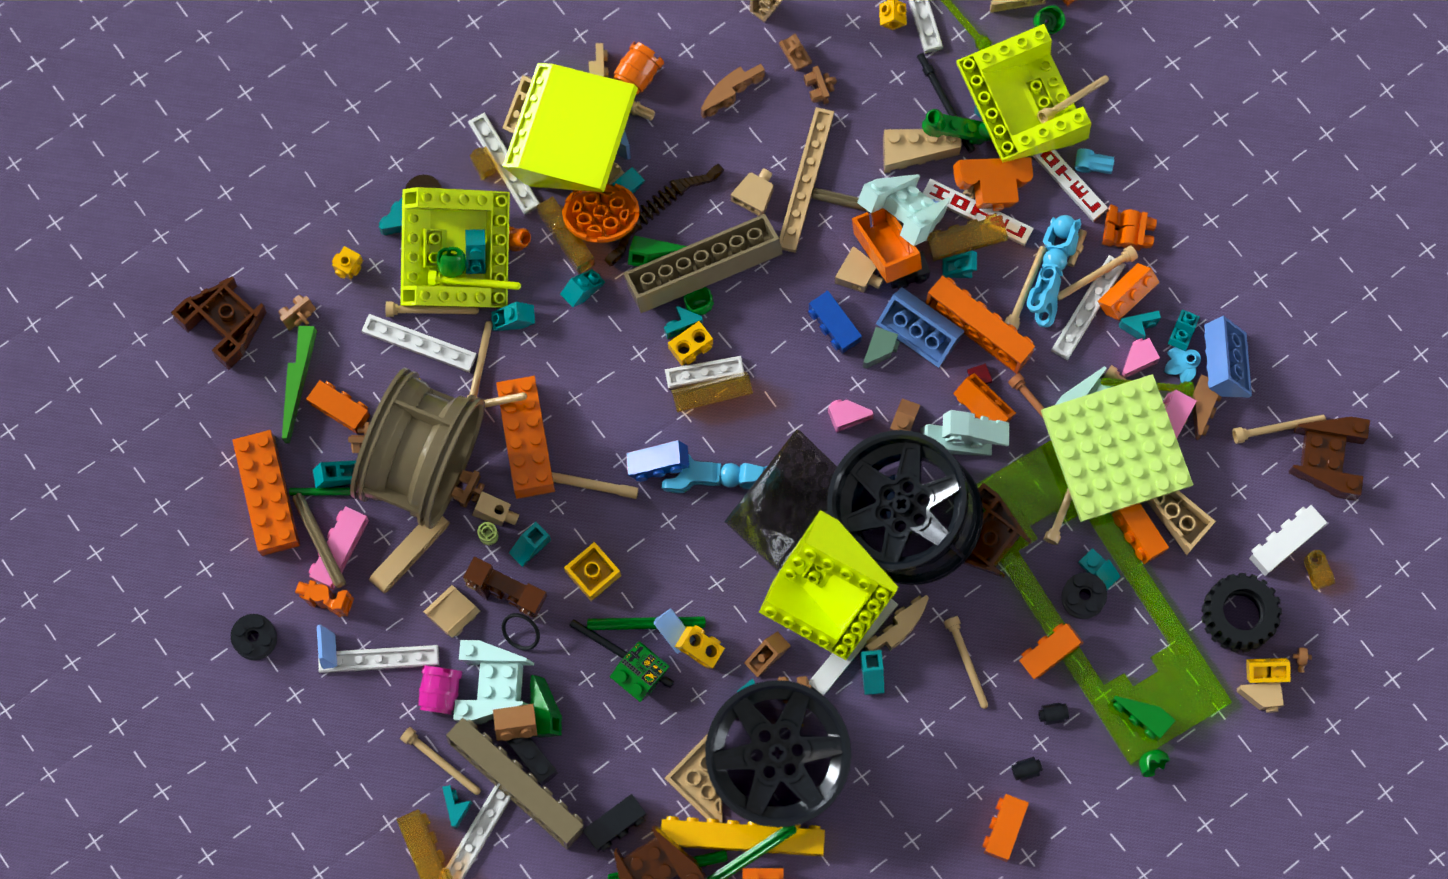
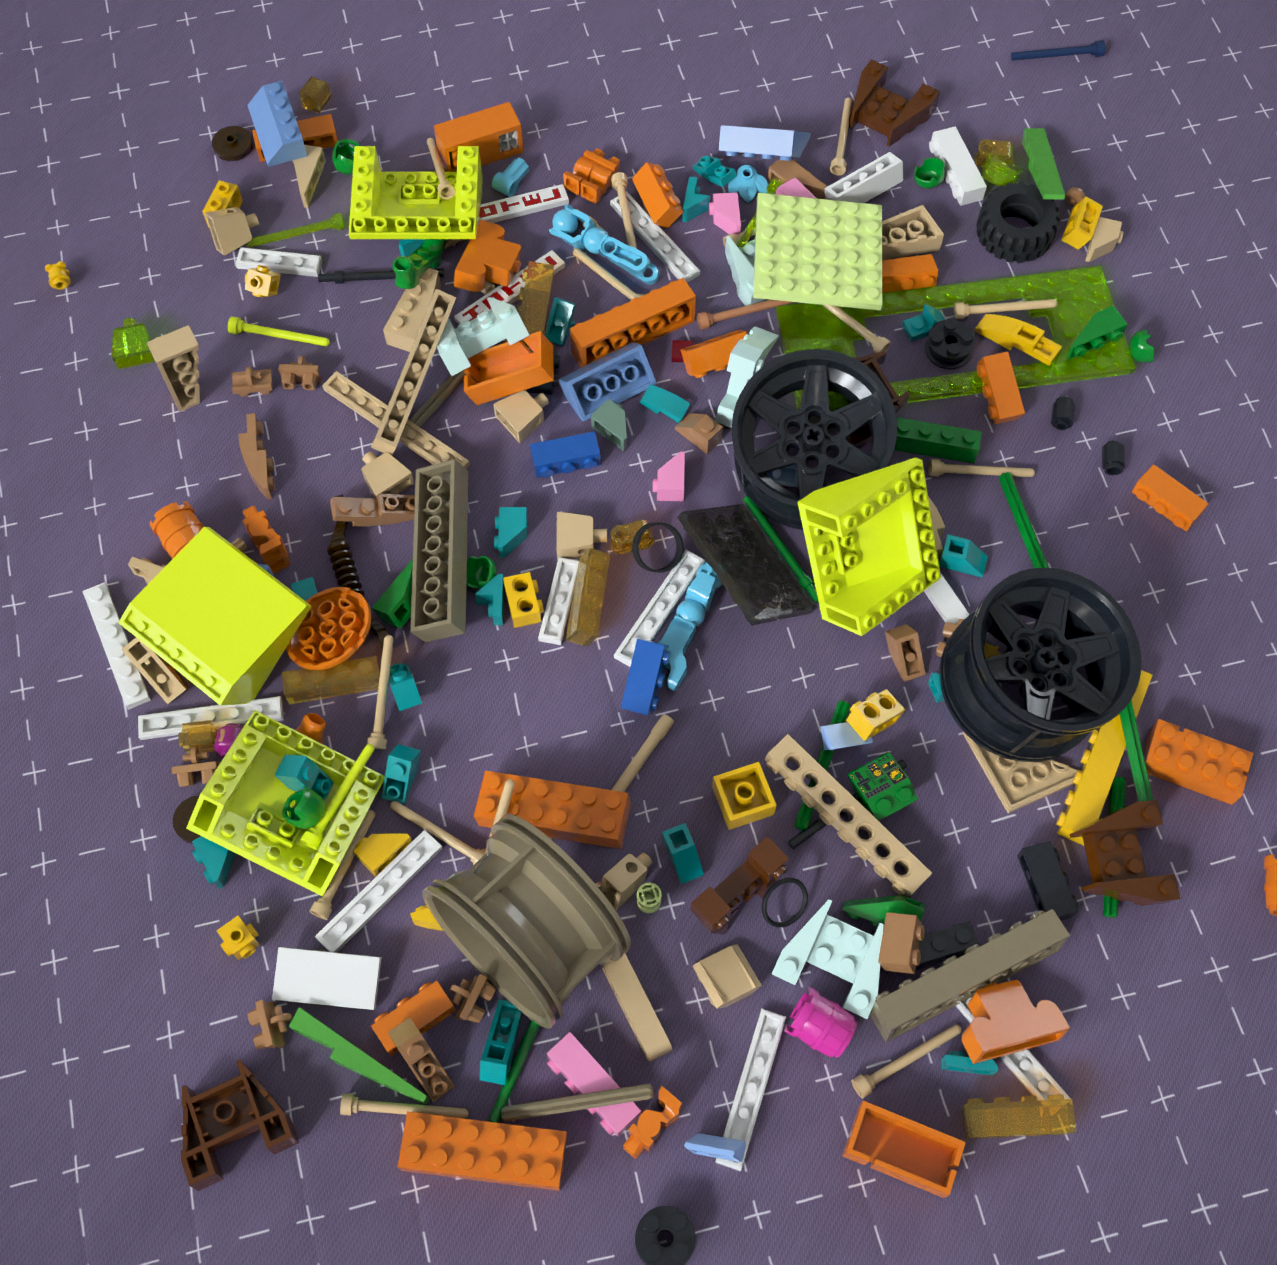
camera: 70 degrees left, 10 degrees down
none -> white plate [83,582,151,710]
none -> medium nougat hips [172,746,221,787]
none -> magenta head [214,723,243,759]
none -> neon yellow piece [228,316,330,346]
none -> orange hips [242,505,290,574]
none -> white piece [272,947,382,1010]
none -> medium nougat slope [330,494,415,526]
none -> tan piece [340,1093,469,1119]
none -> yellow slope [353,834,412,877]
none -> tan piece [367,635,394,750]
none -> tan brick [371,289,456,455]
none -> medium nougat slope [388,1017,455,1102]
none -> orange piece [434,101,524,172]
none -> teal slope [494,507,528,558]
none -> tan torso [557,512,607,560]
none -> clear yellow piece [610,520,655,554]
none -> white tile [614,550,705,667]
none -> black tyre [632,522,684,573]
none -> teal slope [639,385,691,423]
none -> tan brick [765,734,932,897]
none -> white brick [825,152,903,203]
none -> orange piece [842,1101,966,1198]
none -> green brick [894,417,982,464]
none -> green hair [914,158,945,189]
none -> tan piece [954,299,1058,320]
none -> orange brick [961,980,1070,1064]
none -> yellow slope [974,314,1062,366]
none -> clear neon green torso [980,153,1024,186]
none -> green axle [999,472,1049,568]
none -> bright green slope [1022,128,1065,199]

